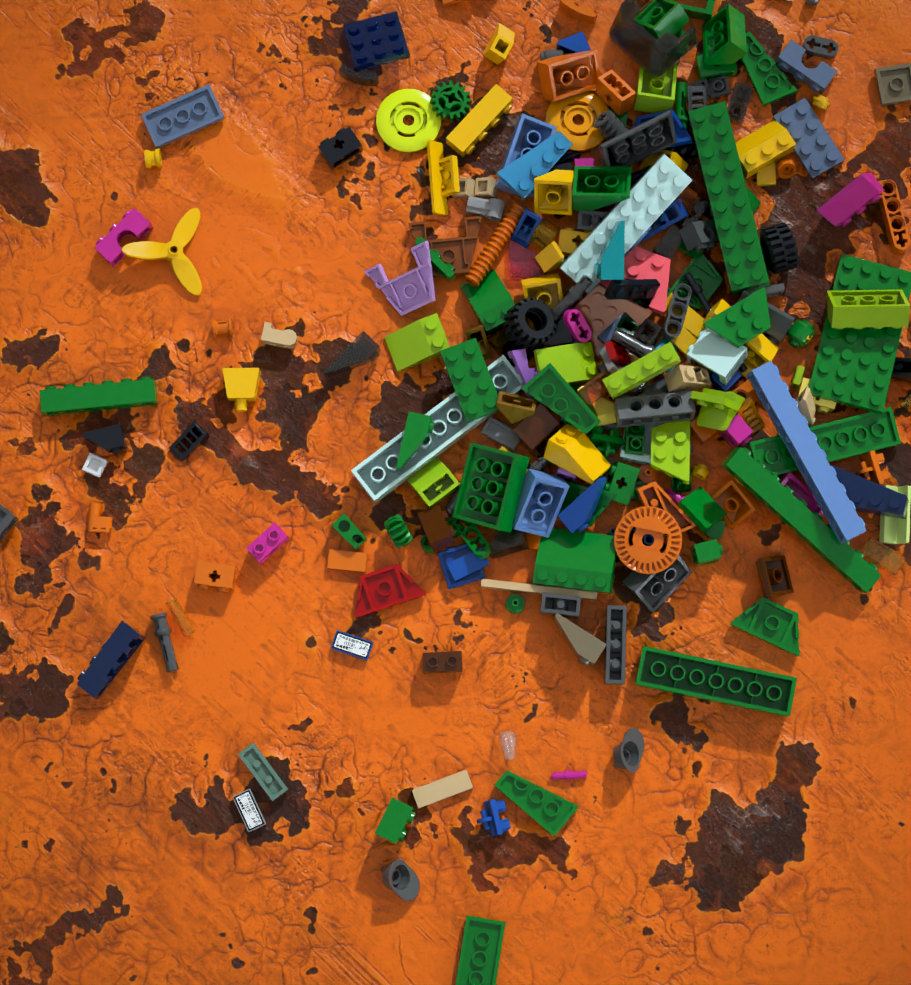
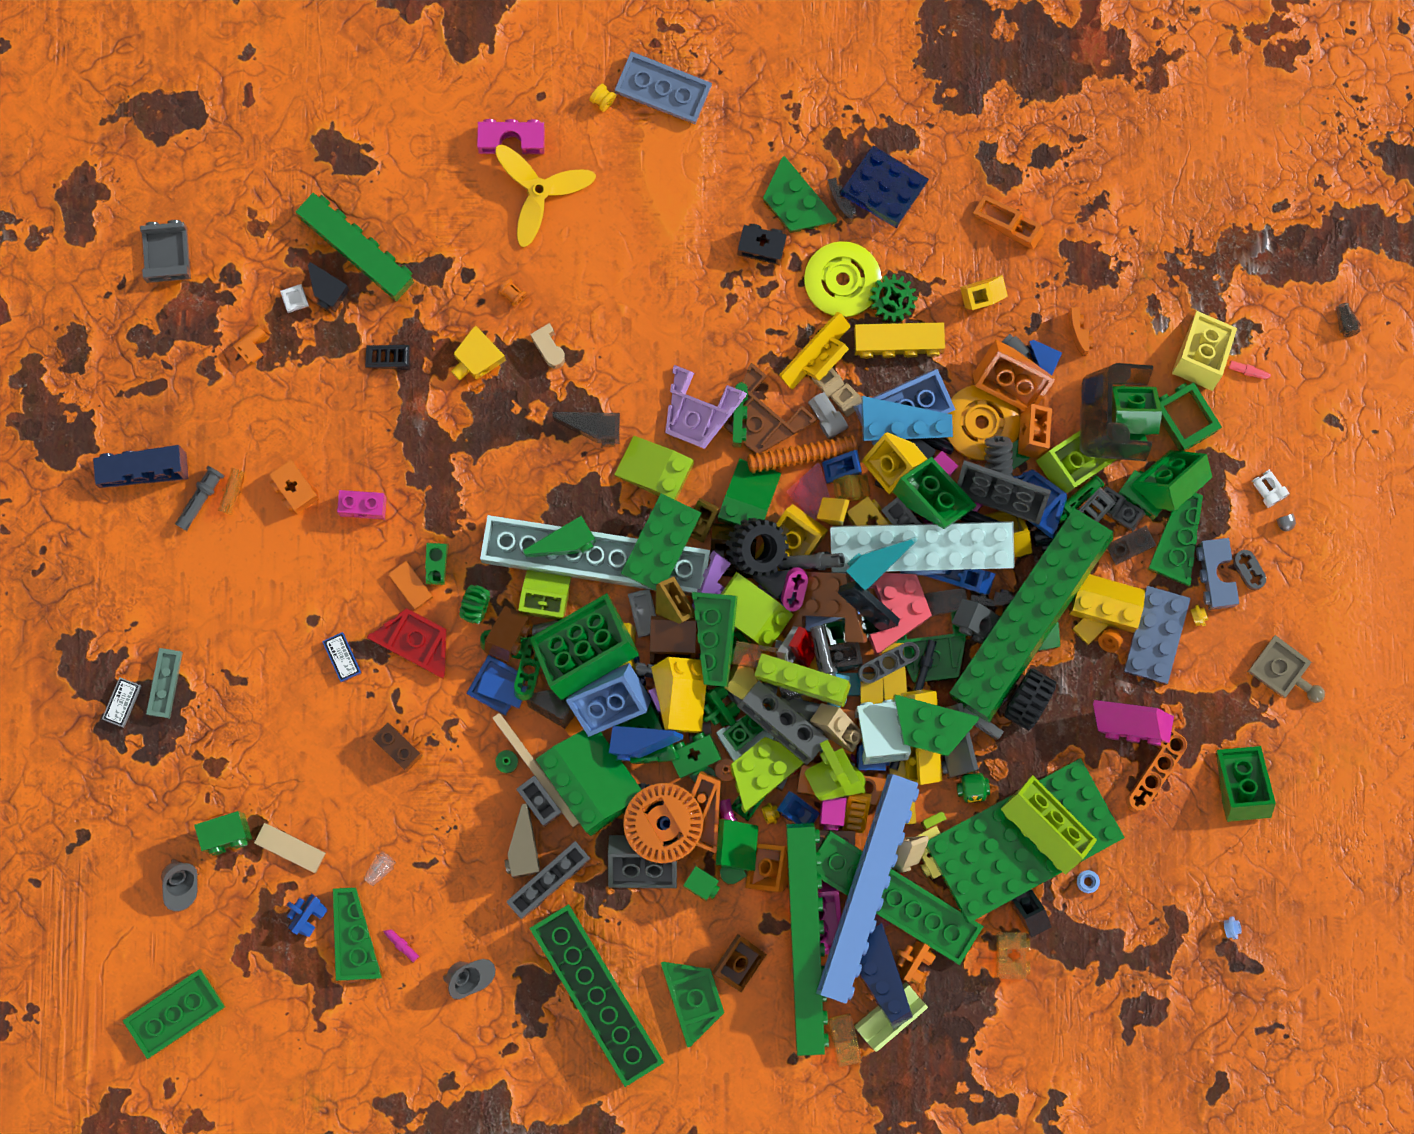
camera: 40 degrees right, 0 degrees up
none -> green wing [763,156,838,233]
none -> blue slope [777,791,820,824]

